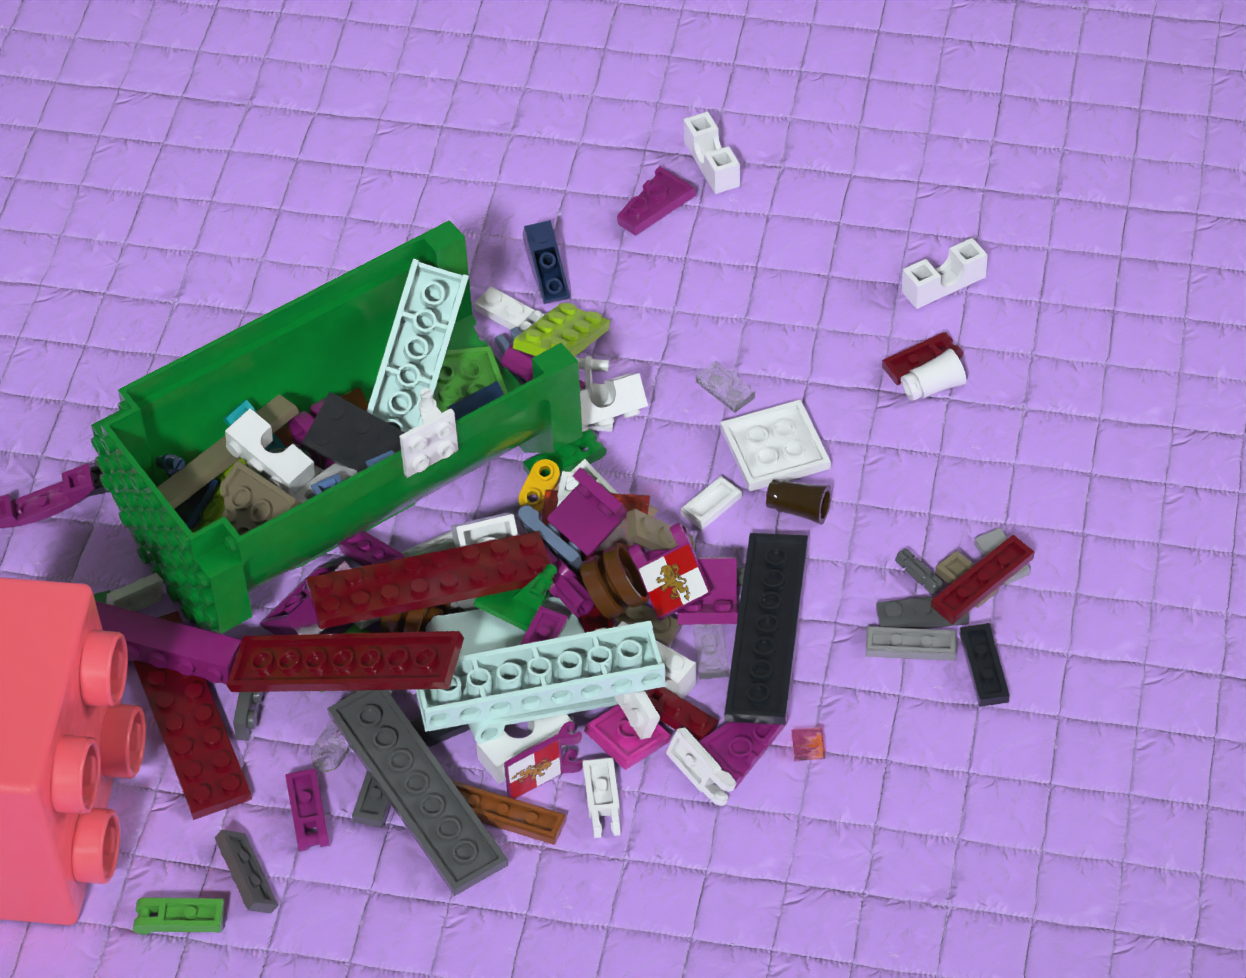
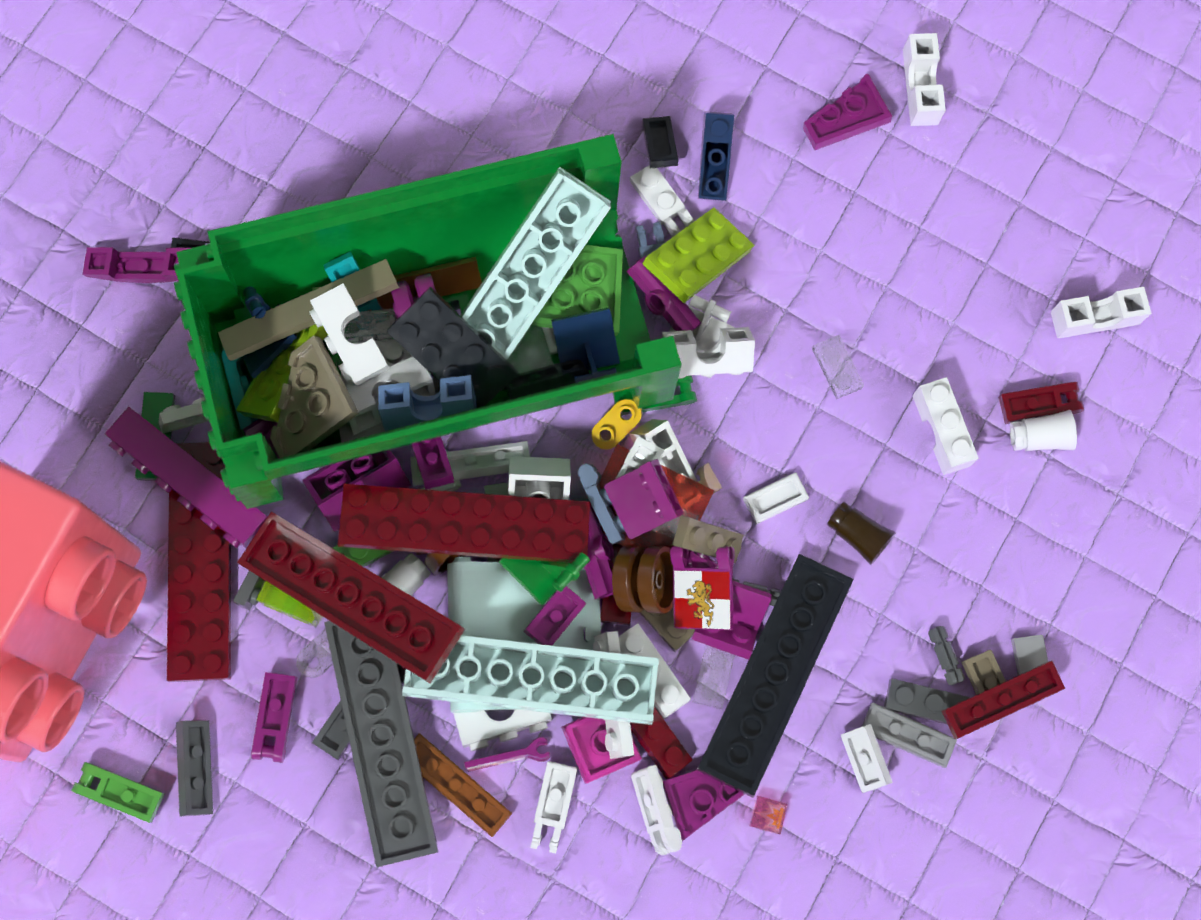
camera: 10 degrees right, 25 degrees up
white plate [399,388,458,478] -> none
white plate [720,400,831,492] -> none
black plate [959,623,1010,707] -> none
none -> clear neon green slope [257,581,319,628]
none -> black tile [642,116,678,168]
none -> white plate [841,724,893,793]
none -> white arch [912,377,979,475]

